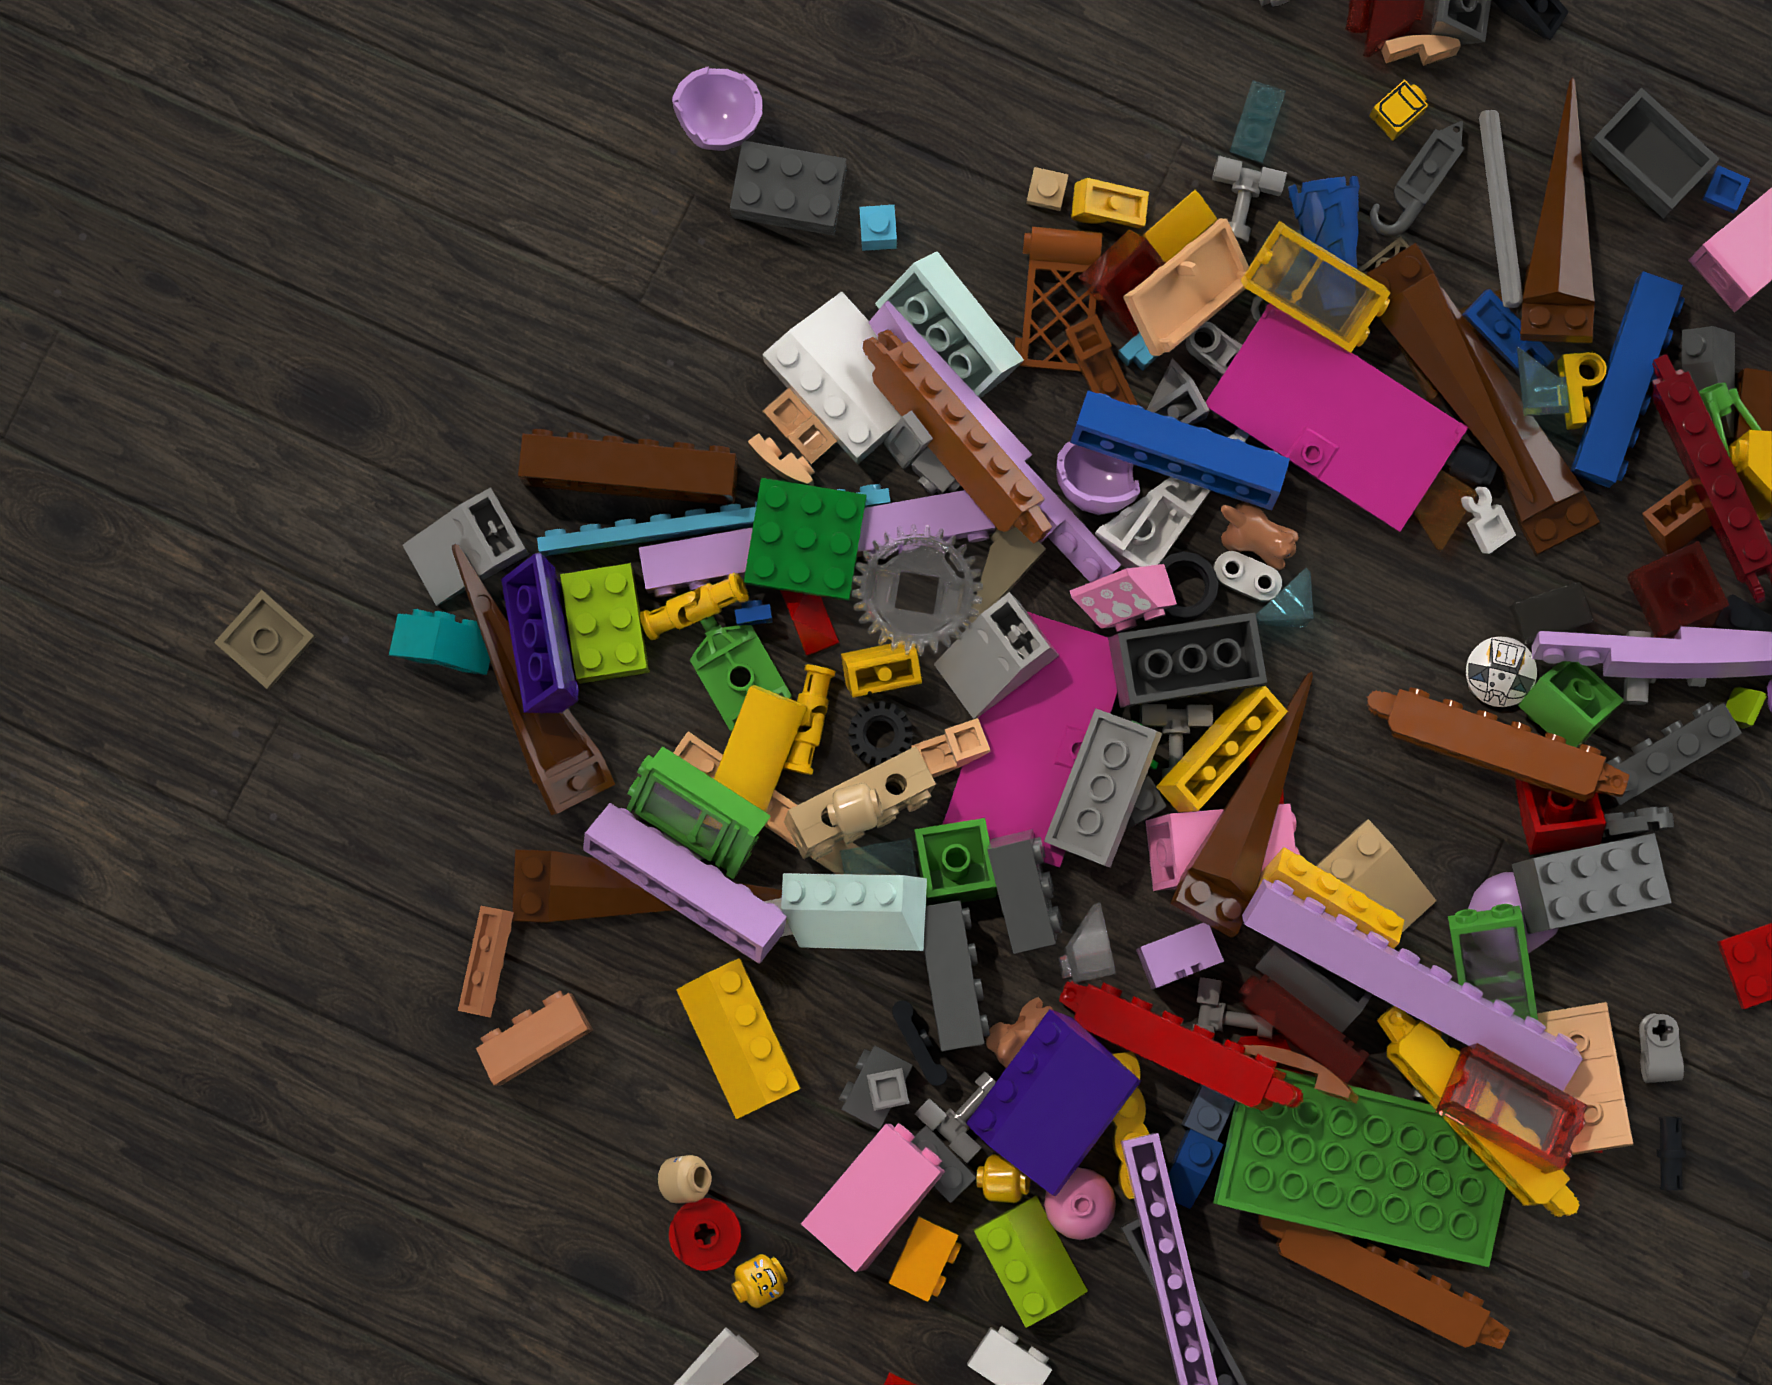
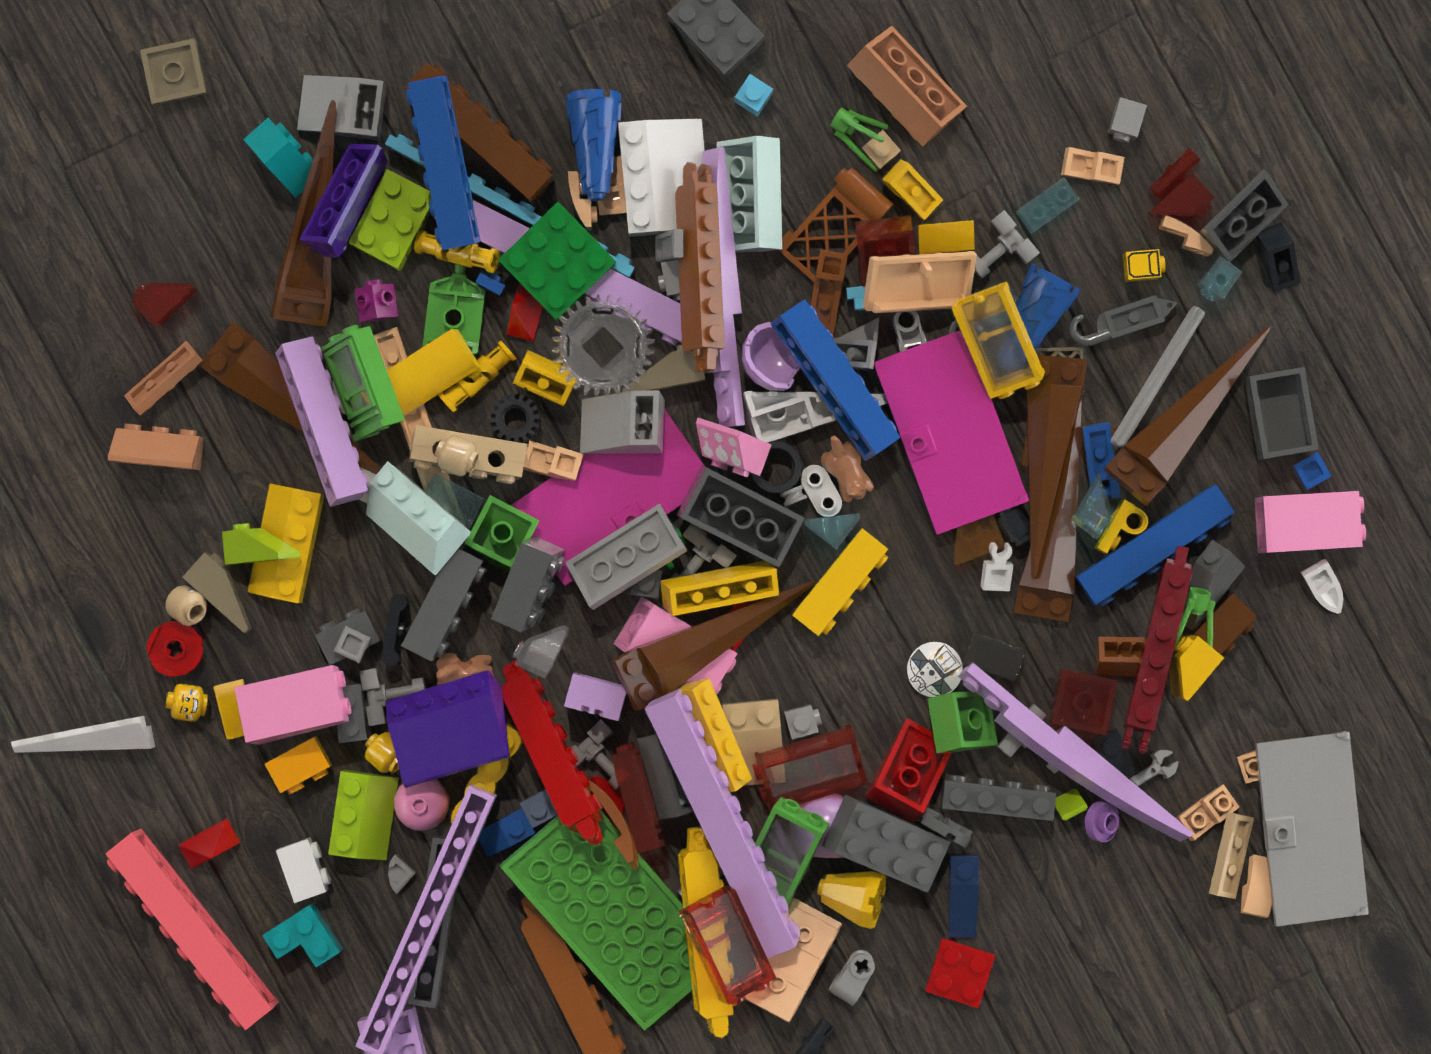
camera: 30 degrees right, 5 degrees up
dark orange hinge [1367,687,1629,802] -> none
none -> clear red slope [130,282,198,328]
none -> dark tan slope [182,552,252,633]
none -> yellow slope [214,679,245,740]
none -> lime slope [222,523,301,565]
none -> magenta brick [355,280,398,322]
none -> light grey tile [388,854,416,894]
none -> blue brick [406,75,481,250]
none -> blue cone [565,89,622,201]
none -> door [752,724,868,810]
none -> light grey bush [780,485,807,507]
none -> light grey brick [784,704,822,739]
none -> yellow brick [792,528,888,636]
none -> yellow cone [817,871,887,929]
none -> bright green plant [830,108,888,172]
none -> nougat slope [847,26,967,147]
none -> dark blue slope [948,853,979,937]
none -> light nougat slope [1061,147,1125,185]
none -> clear light blue brick [1197,256,1243,302]

